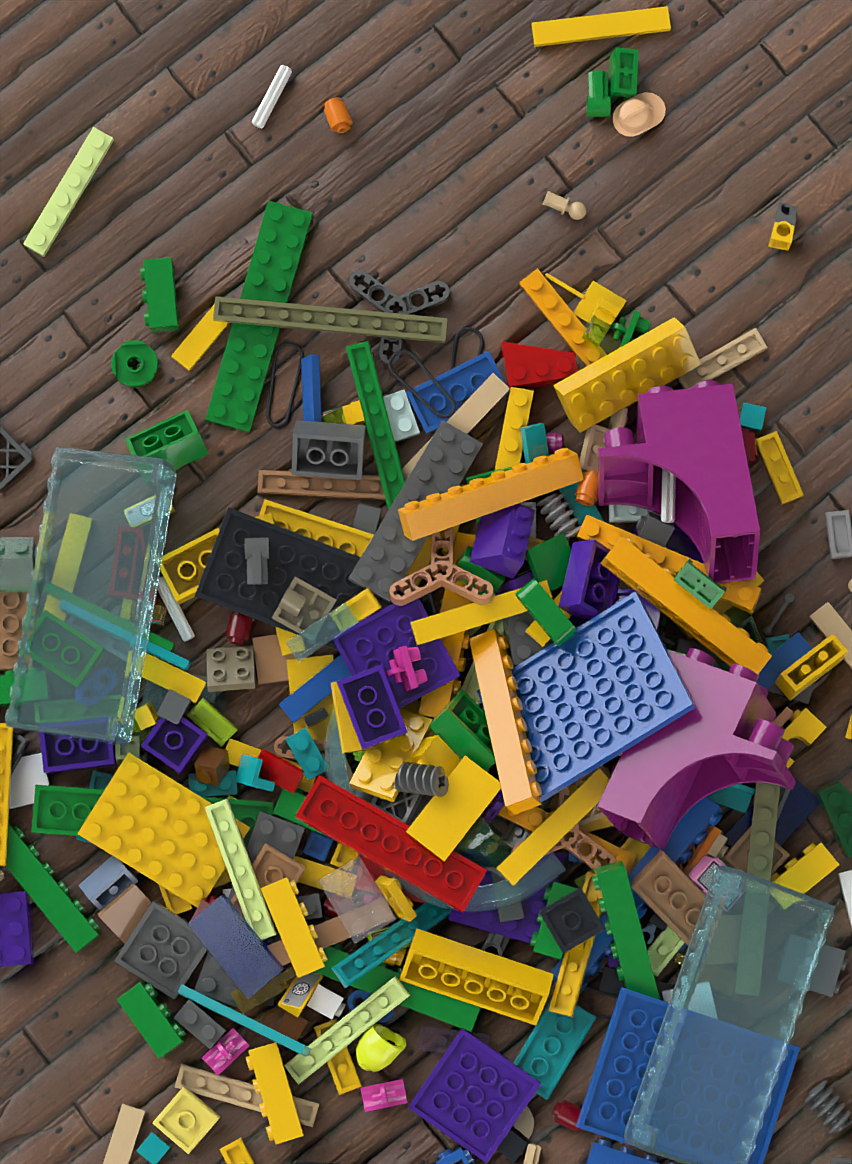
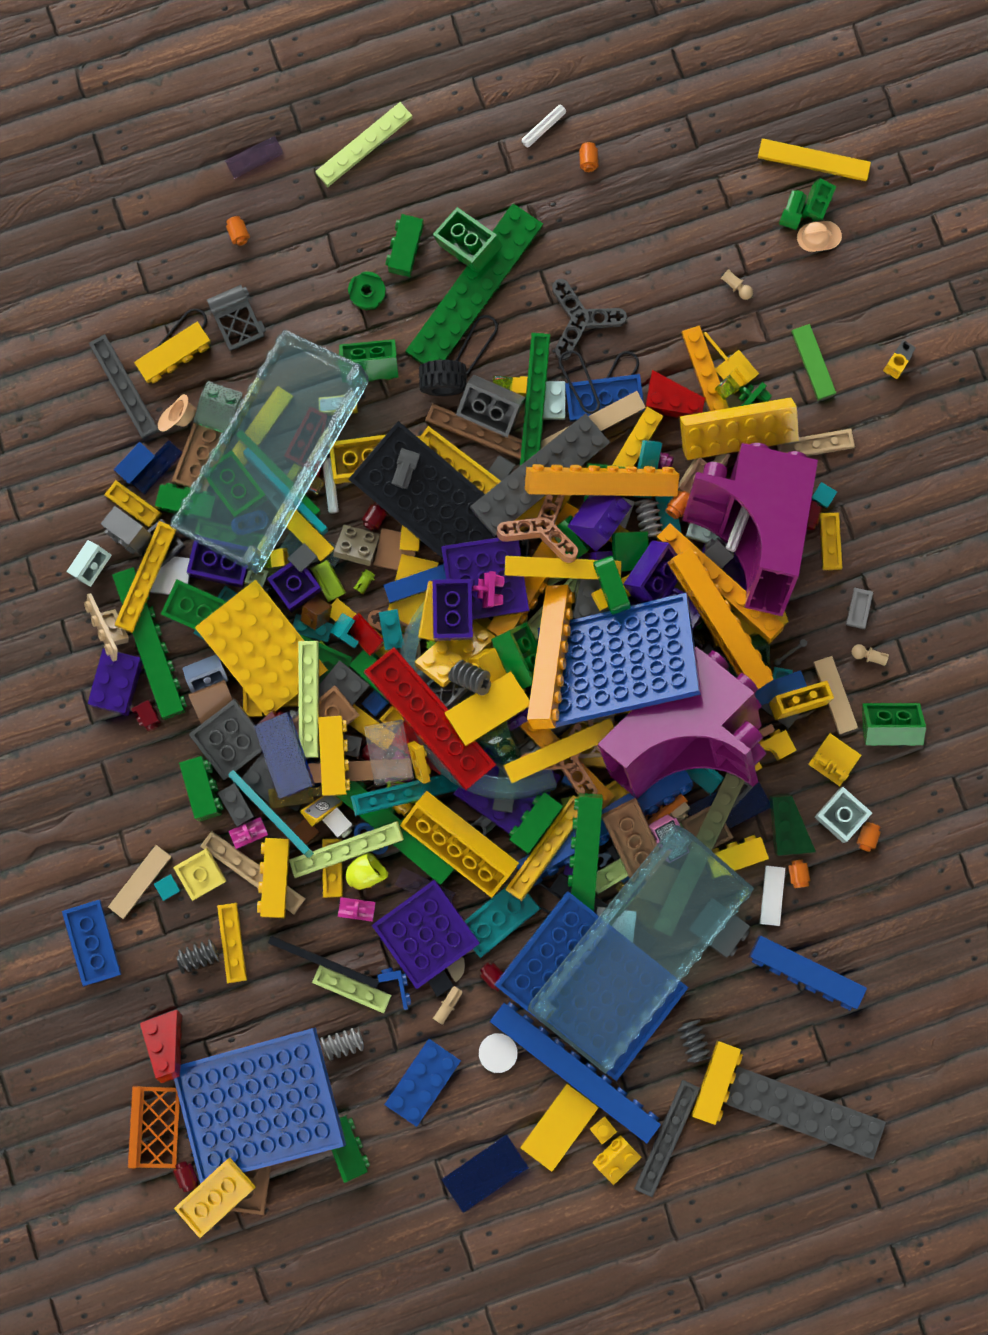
camera: 15 degrees right, 0 degrees up
yellow tile [171,305,230,372] -> none
olive plate [213,296,447,343] -> none
dark tan plate [272,577,336,641] -> none
clear light blue tile [285,603,358,662] -> none
blue tile [301,354,322,422] -> none
black tile [304,708,329,728] -> none
yellow tile [329,587,382,632] -> none
black plate [539,887,605,954] -> none
green hinge [673,559,727,609] -> none
none -> dark red brick [131,700,161,732]
none -> lime pin [354,569,375,595]
none -> black tyre [419,360,467,396]
none -> green brick [433,207,503,273]
none -> bright green tile [791,324,836,400]

